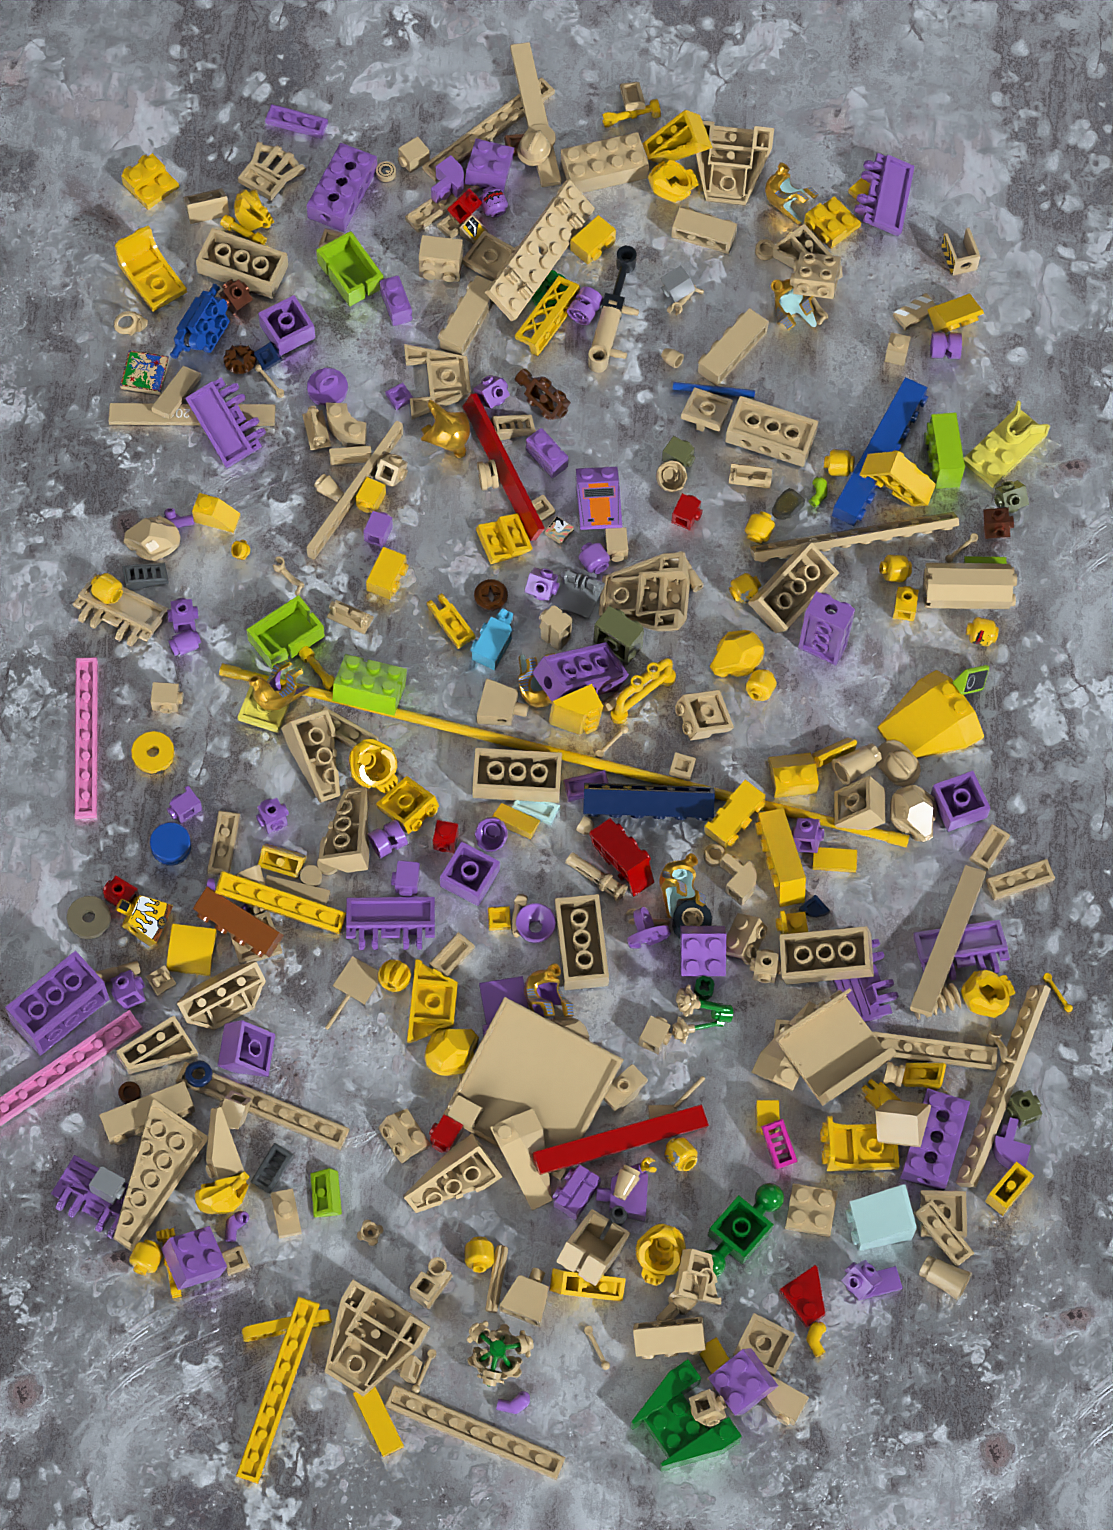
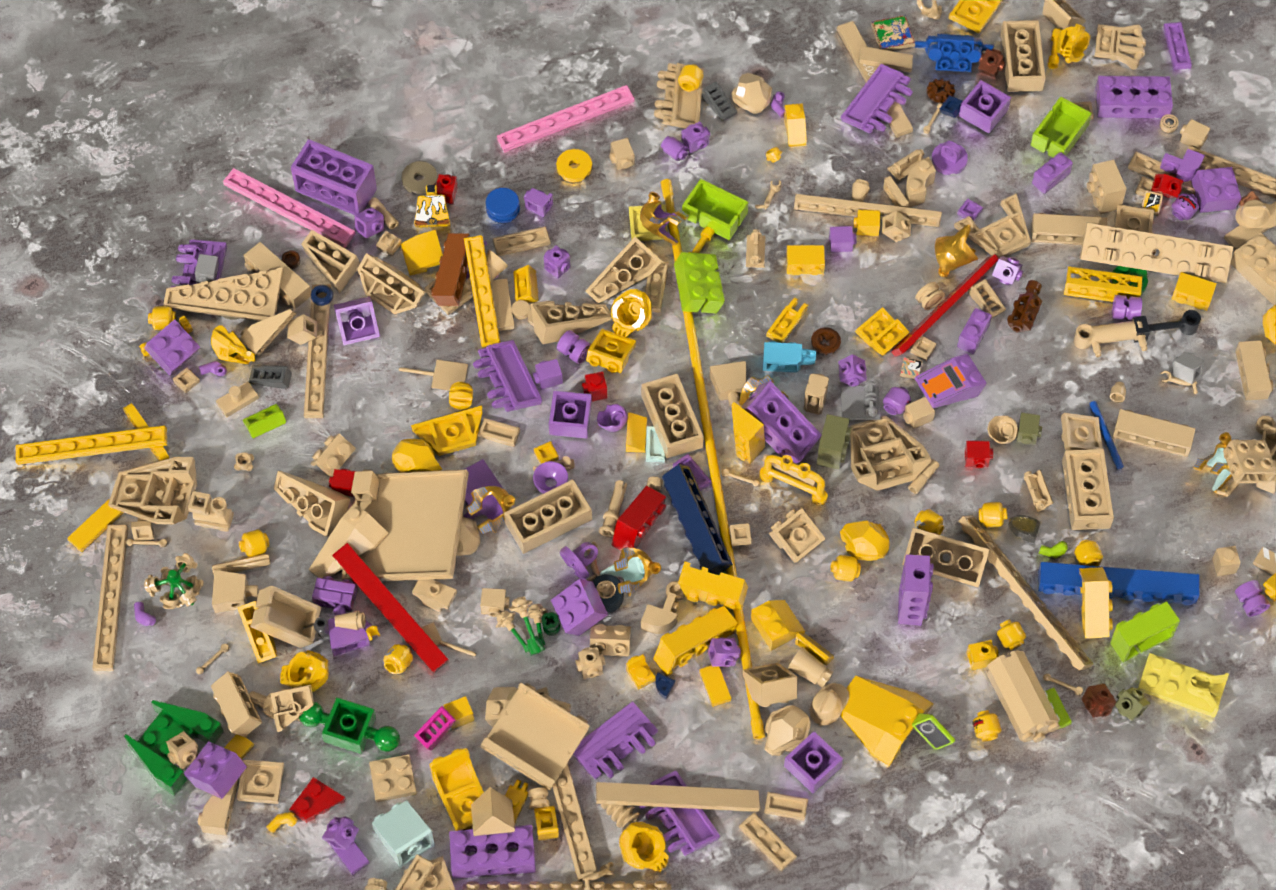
camera: 70 degrees right, 5 degrees down
tan brick [780,926,874,985] -> none

